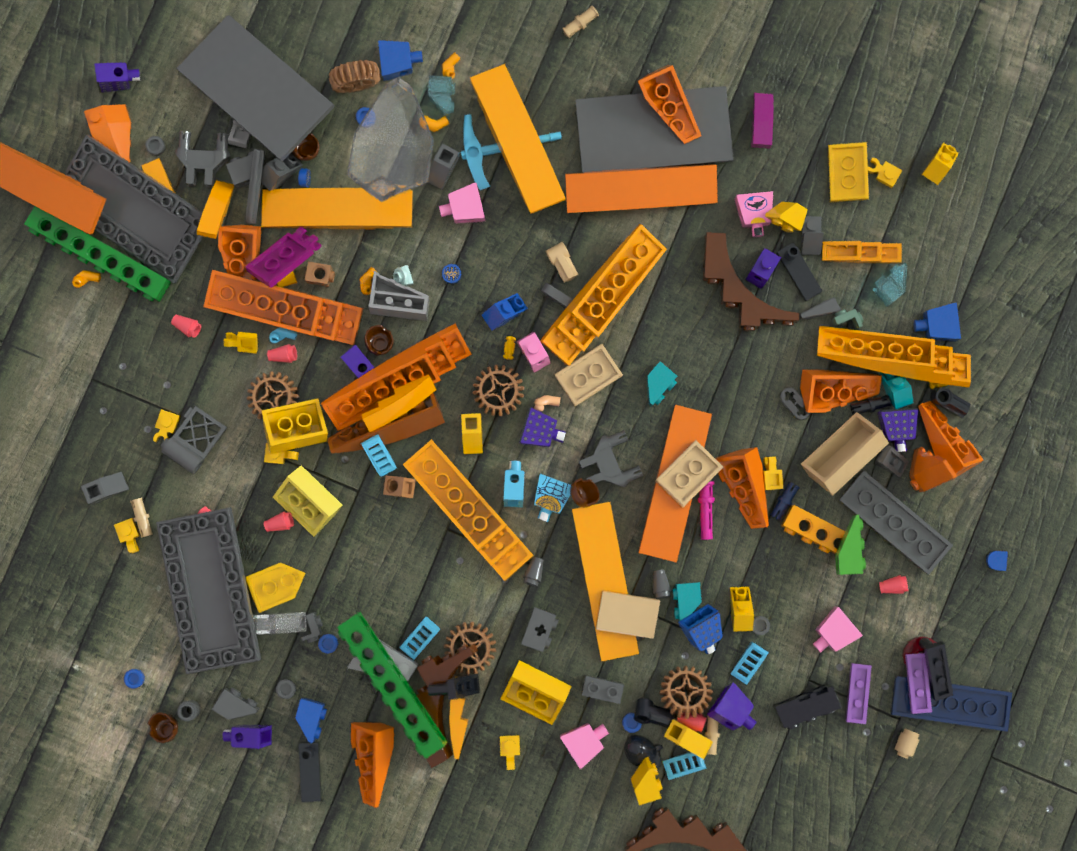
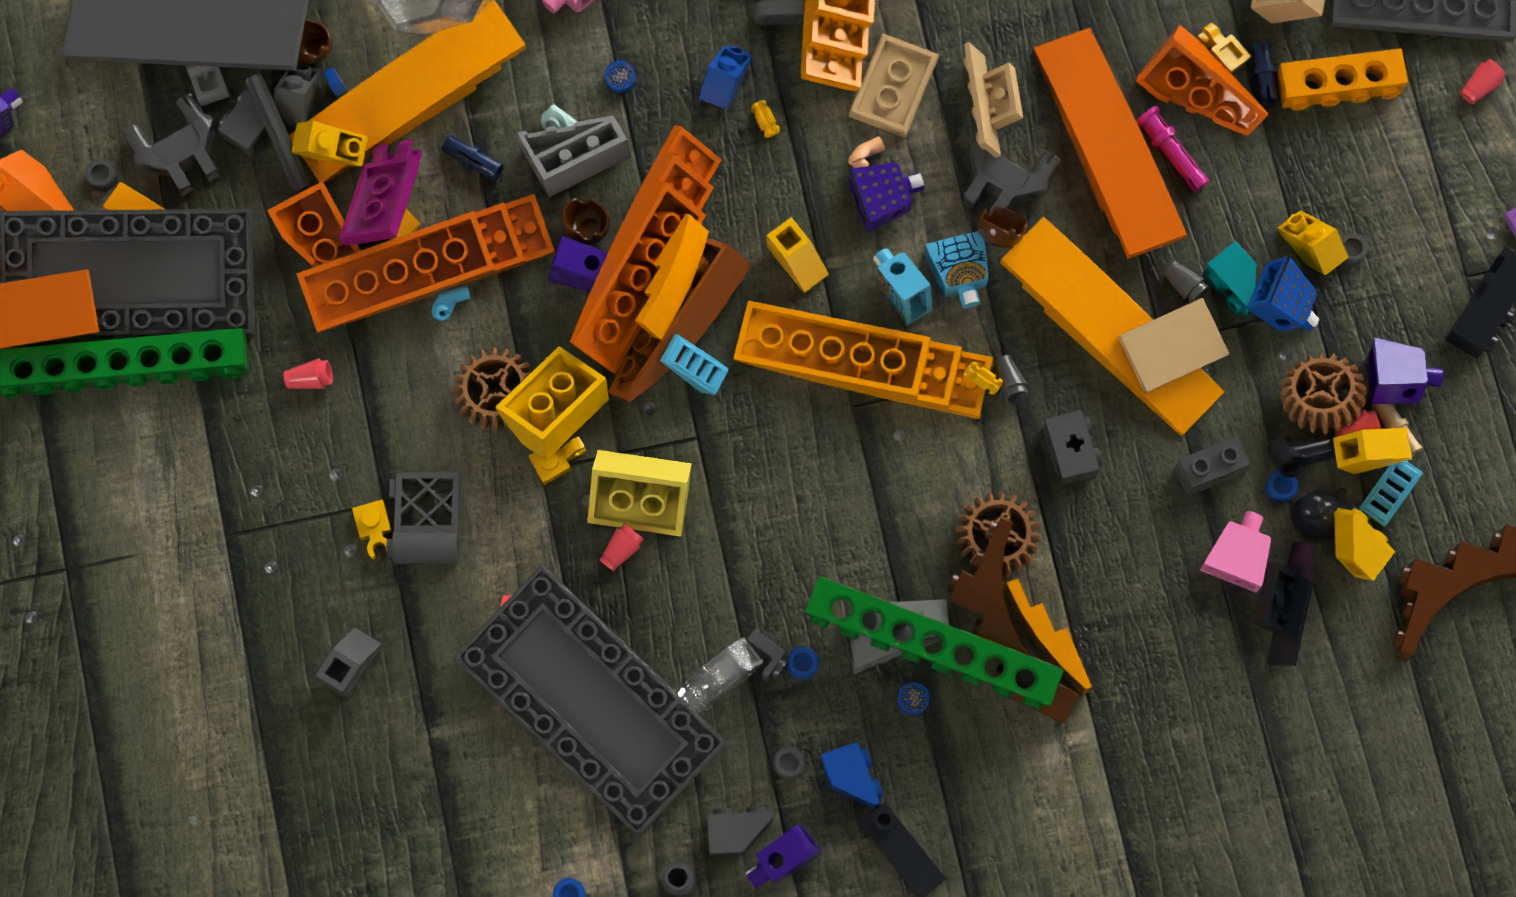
camera: 35 degrees left, 10 degrees down
light orange arm [72,270,101,288] -> none
yellow plate [114,518,140,554] -> none
tan pin [130,498,153,538] -> none
light orange slope [197,180,235,239] -> none
yellow plate [224,332,258,353] -> none
yellow tile [245,563,305,613] -> none
coral cone [267,344,297,363] -> none
medium nougat brick [305,261,335,287] -> none
orange wedge [351,722,394,808] -> none
light orange arm [359,267,377,295] -> none
medium nougat brick [383,475,416,498] -> none
medium azure slope [399,617,440,660] -> none
black piece [428,673,480,700] -> none
medium nougat gear [473,365,524,417] -> none
yellow slope [500,660,572,725] -> none
yellow plate [500,735,520,770] -> none
bright pink torso [516,332,551,373] -> none
teal slope [646,362,677,407] -> none
tan tile [655,440,723,508] -> none
medium azure slope [730,642,769,685] -> none
bright pink torso [813,606,863,653] -> none
bright green slope [835,515,866,575] -> none
none -> yellow slope [291,121,368,167]
none -> dark blue pin [442,135,504,181]
none -> blue tile [897,682,930,716]
none -> tan bracket [964,42,1023,158]
none -> yellow piece [964,361,1003,395]
none -> black bracket [1254,542,1322,666]

